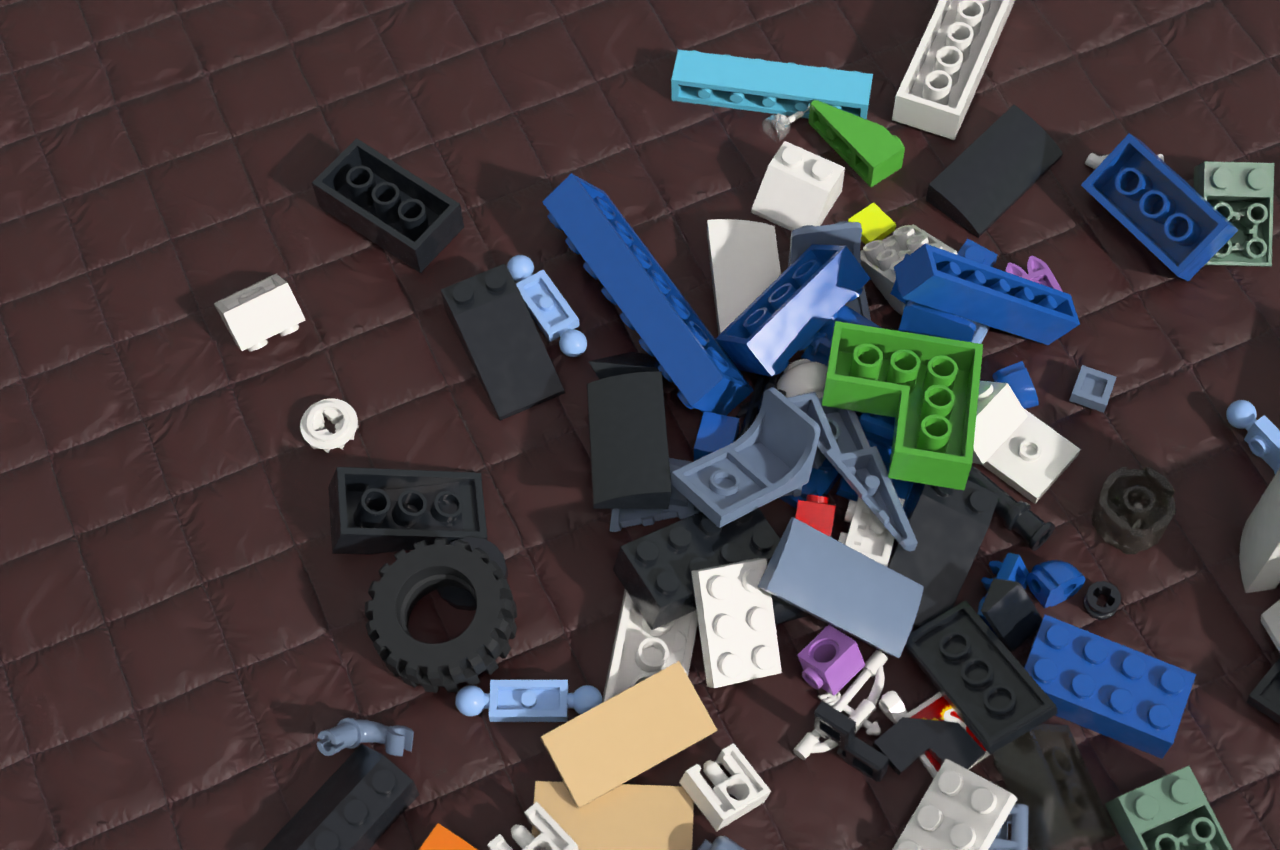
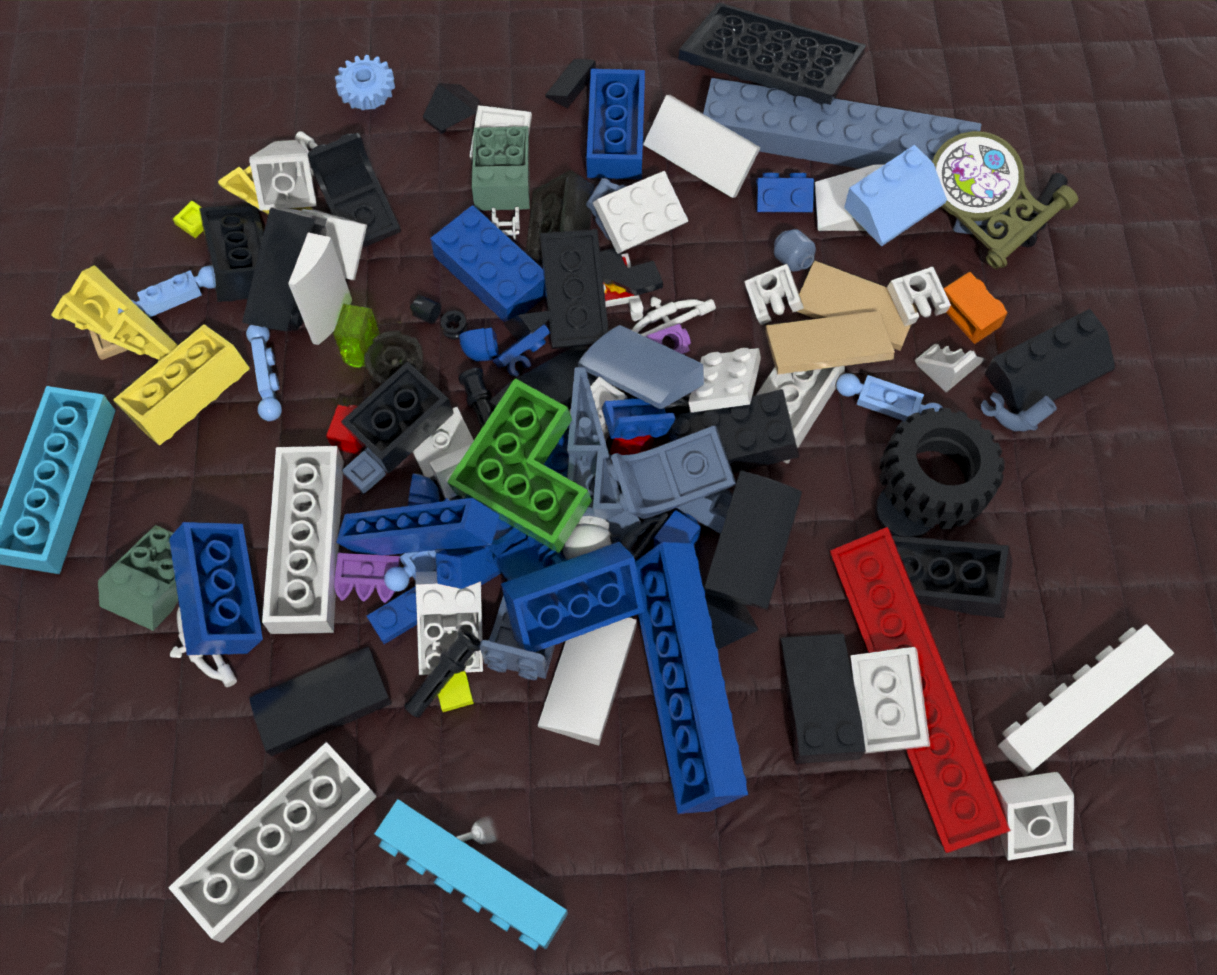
camera: 160 degrees left, 5 degrees up
white gear [300,399,359,453] -> none
black brick [312,138,464,273] -> none
light blue plate [507,255,587,357] -> none
white slope [751,141,845,231] -> none
bright green slope [808,100,905,187] -> none
black tile [814,701,889,782] -> none
none -> white brick [262,446,344,634]
none -> red brick [326,405,362,455]
none -> clear neon green brick [333,304,381,368]
none -> black slope [341,361,454,474]
none -> black pin [404,628,481,718]
none -> black hose [410,294,442,324]
none -> white piece [492,207,520,240]
none -> blue bracket [602,399,675,440]
none -> red plate [830,527,1011,853]
none -> white plate [851,647,930,754]
none -> white slope [915,344,986,392]
none -> white brick [998,624,1174,777]

